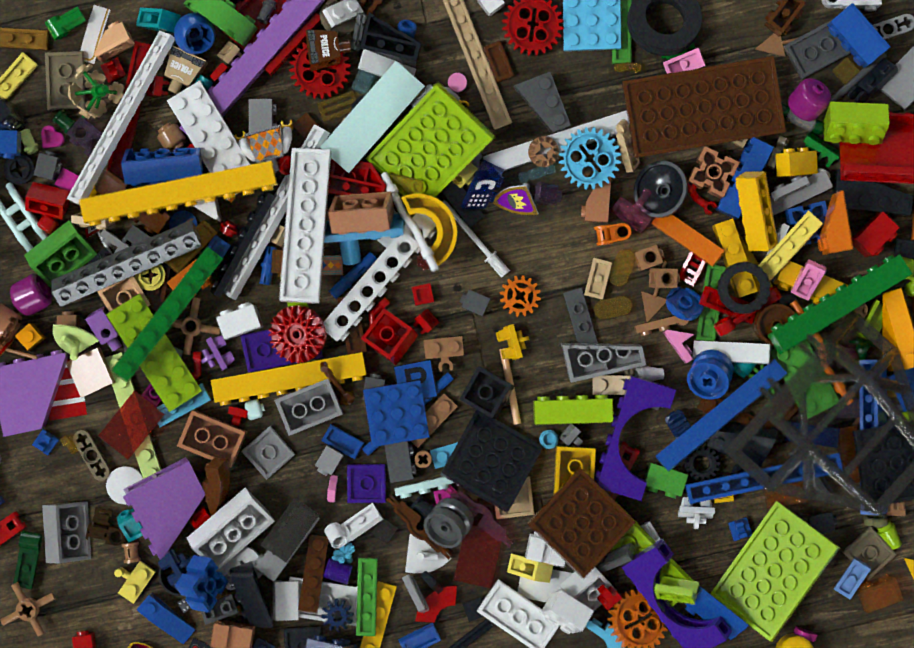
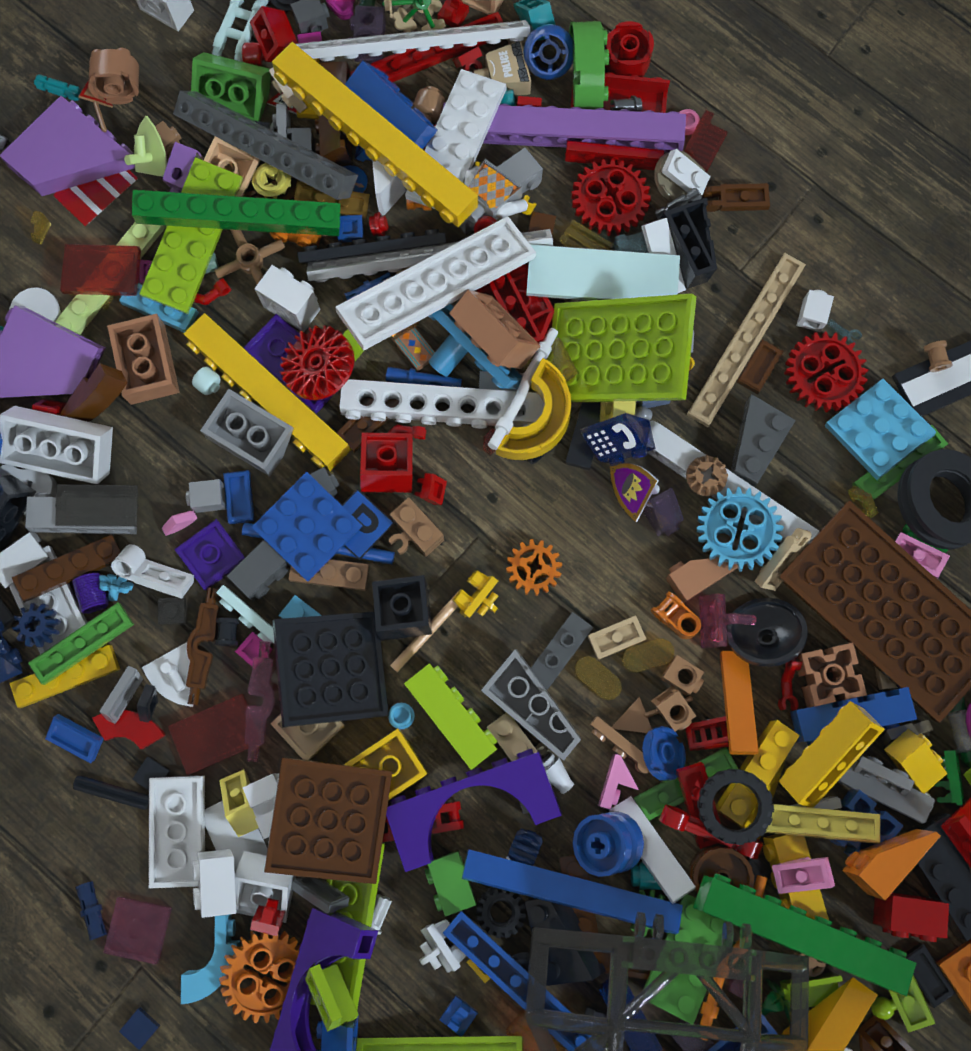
camera: 55 degrees right, 10 degrees down
magenta head [10,273,52,316] -> none
light orange brick [15,323,46,350] -> none
blue tile [32,429,60,456] -> none
tile [66,347,115,398] -> none
dark tan beam [73,430,111,481] -> none
medium lavender hips [201,335,235,371] -> none
tan tile [217,41,242,64] -> none
red tile [228,406,248,426] -> none
light grey tile [242,426,296,480] -> none
reddish brown torso [306,30,351,71] -> none
reddish brown piece [320,362,355,406] -> none
blue tile [397,20,417,38] -> none
red plate [412,283,434,306] -> none
medium nougat bush [415,450,432,468] -> none
dark grey wheel [424,498,474,548] -> none
white piece [443,200,510,278] -> none
bright pink tile [448,73,467,93] -> none
dark grey brick [460,290,490,316] -> none
clear light blue axle [518,164,556,183] -> none
light grey tile [558,423,583,447] -> none

